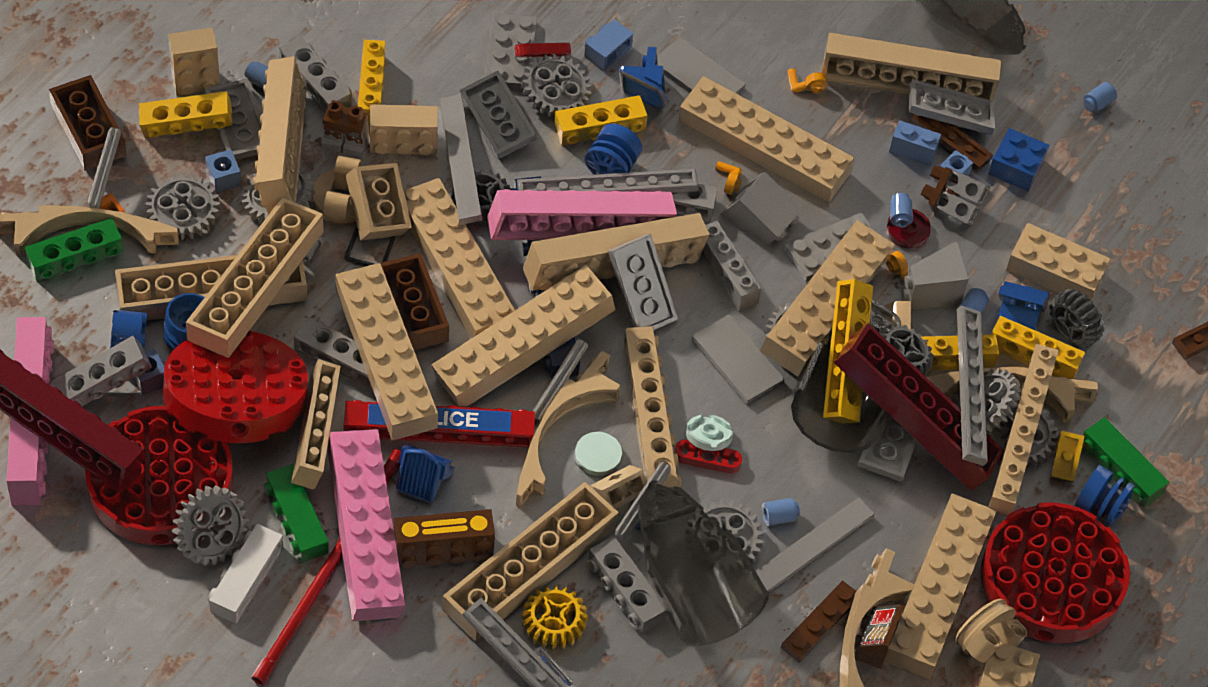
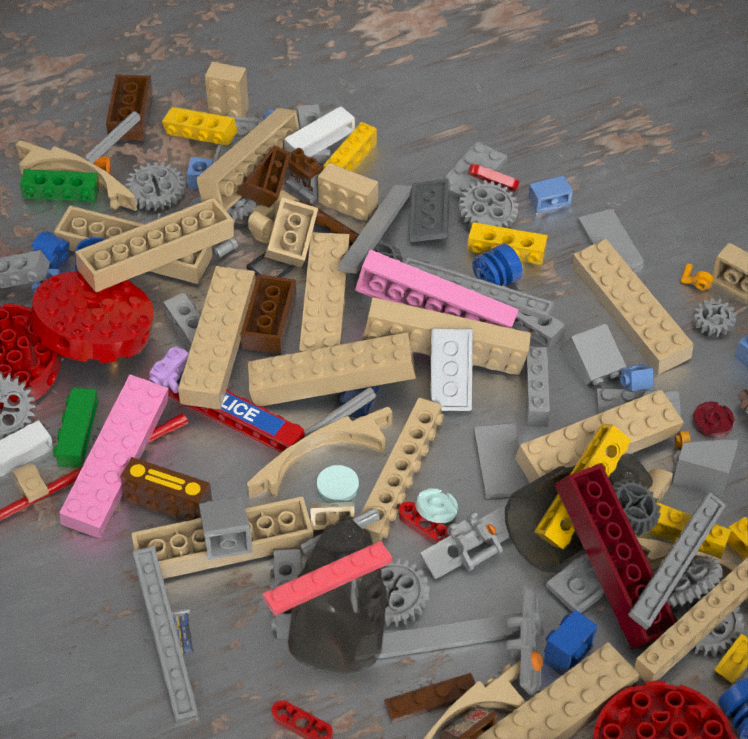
camera: 35 degrees right, 5 degrees down
tan brick [291,359,341,490] -> none
blue piece [396,444,455,503] -> none
yellow gear [521,585,588,650] -> none
blue piece [620,47,667,110] -> none
light orange plate [715,161,742,196] -> none
medium blue brick [762,498,800,526] -> none
medium blue brick [890,193,913,227] -> none
medium blue brick [956,288,989,313] -> none
none -> tan brick [11,462,49,503]
none -> lavender brick [148,346,189,393]
none -> light grey slope [199,497,252,560]
none -> reddish brown wedge [236,145,291,208]
none -> coral plate [262,541,393,616]
none -> white brick [284,106,355,157]
none -> reddish brown plate [299,200,360,245]
none -> light grey piece [419,505,522,580]
none -> light grey piece [506,586,544,697]
none -> blue brick [544,609,598,676]
none -> medium blue brick [620,364,654,391]
none -> light grey gear [693,298,737,337]

